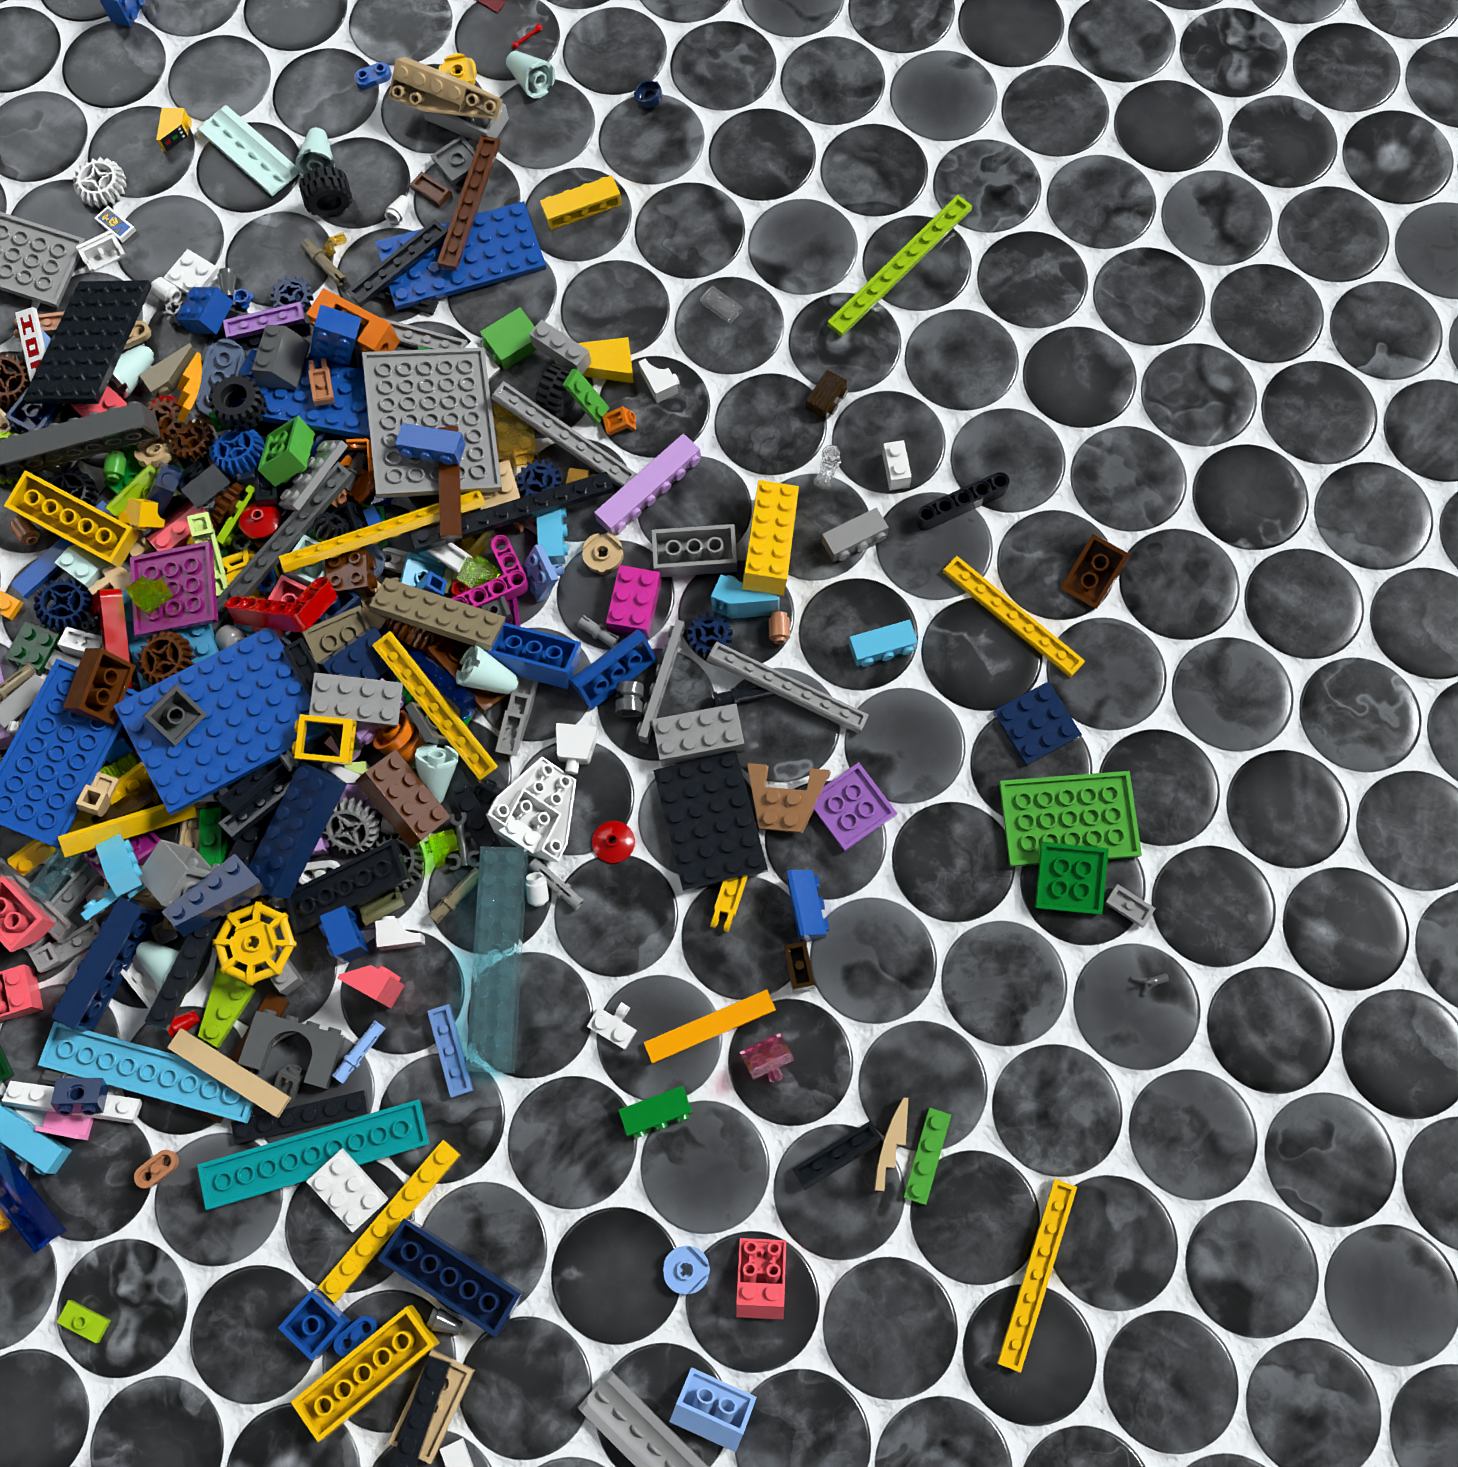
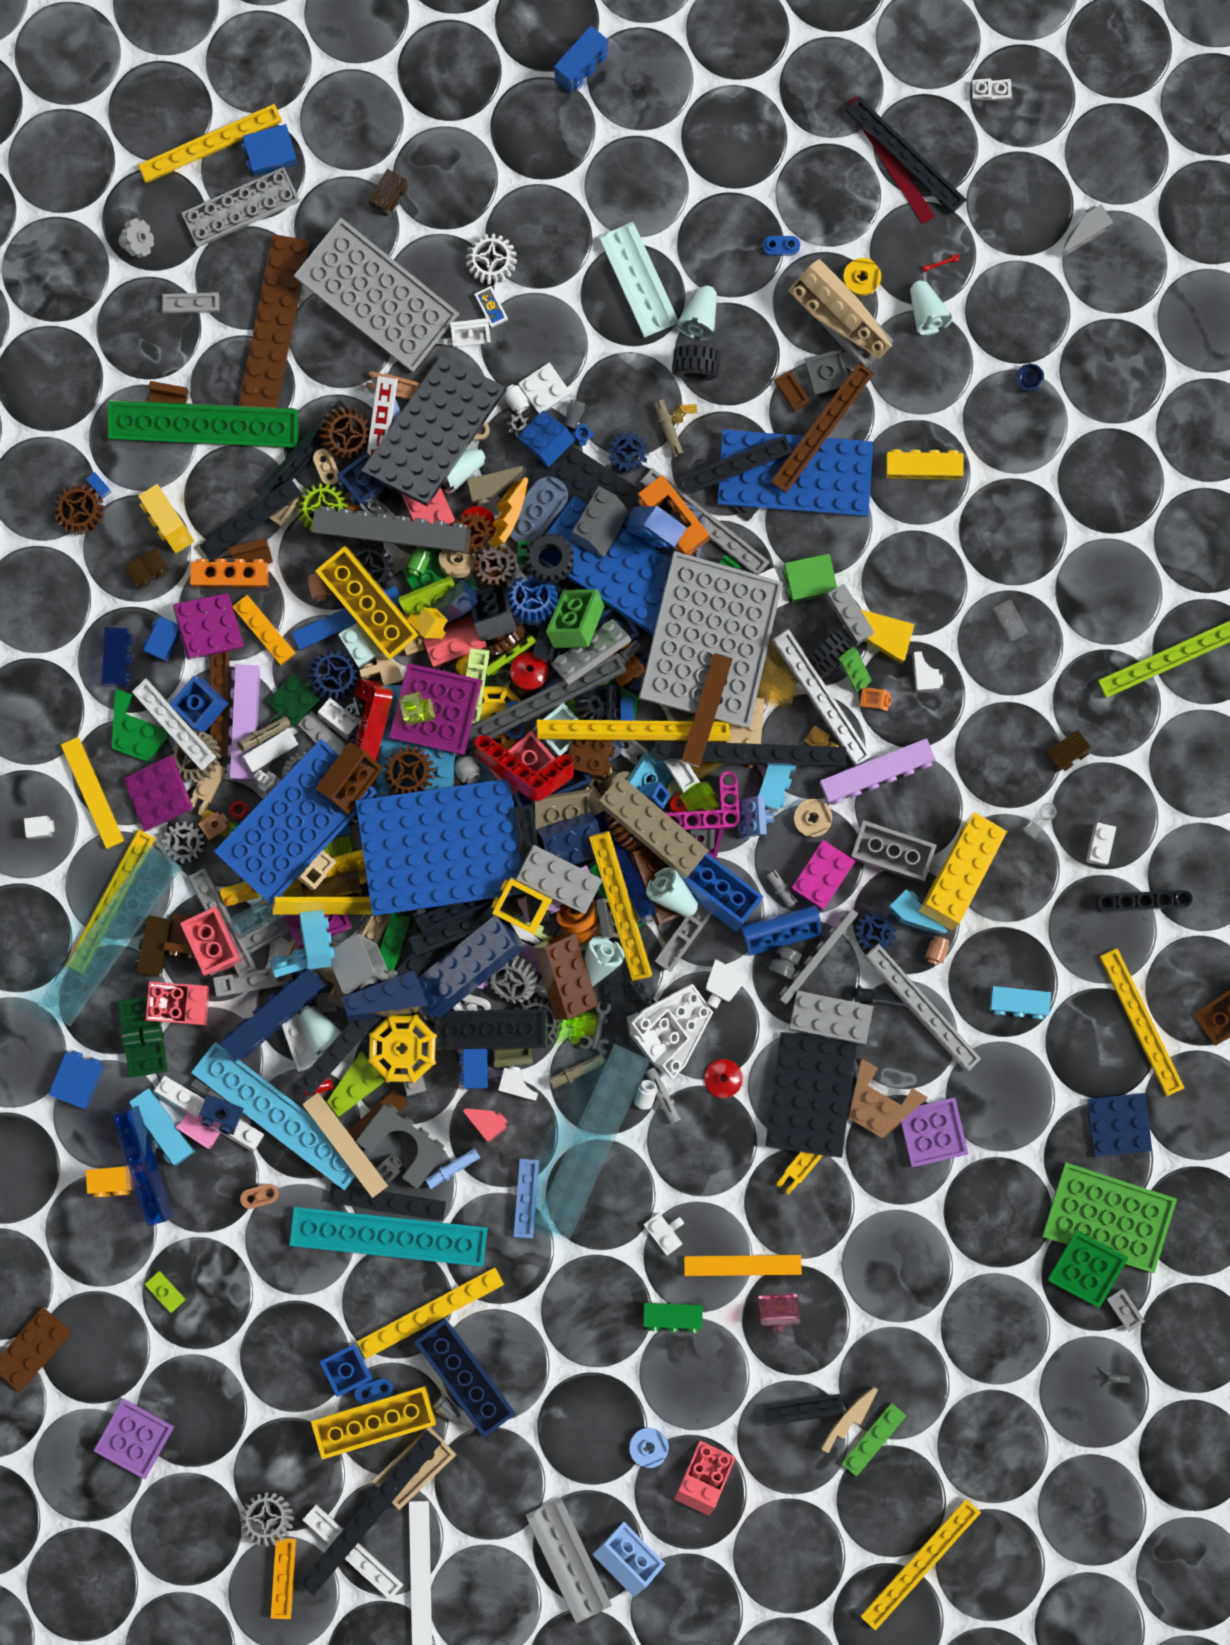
camera: 15 degrees right, 10 degrees up
dark grey slope [143,684,207,746] -> none
yellow slope [156,108,192,152] -> none
medium lavender plate [223,302,306,340] -> none
dark grey bush [279,750,299,772] -> none
white plate [306,1148,389,1233] -> none
nougat hinge [308,358,335,406] -> none
orange piece [346,439,374,481] -> none
white cone [385,195,410,224] -> none
brick [395,423,466,465] -> none
dark blue gear [517,459,562,496] -> none
dark brown brick [784,941,815,993] -> none
blue slope [786,870,830,942] -> none
light grey brick [822,507,889,562] -> none

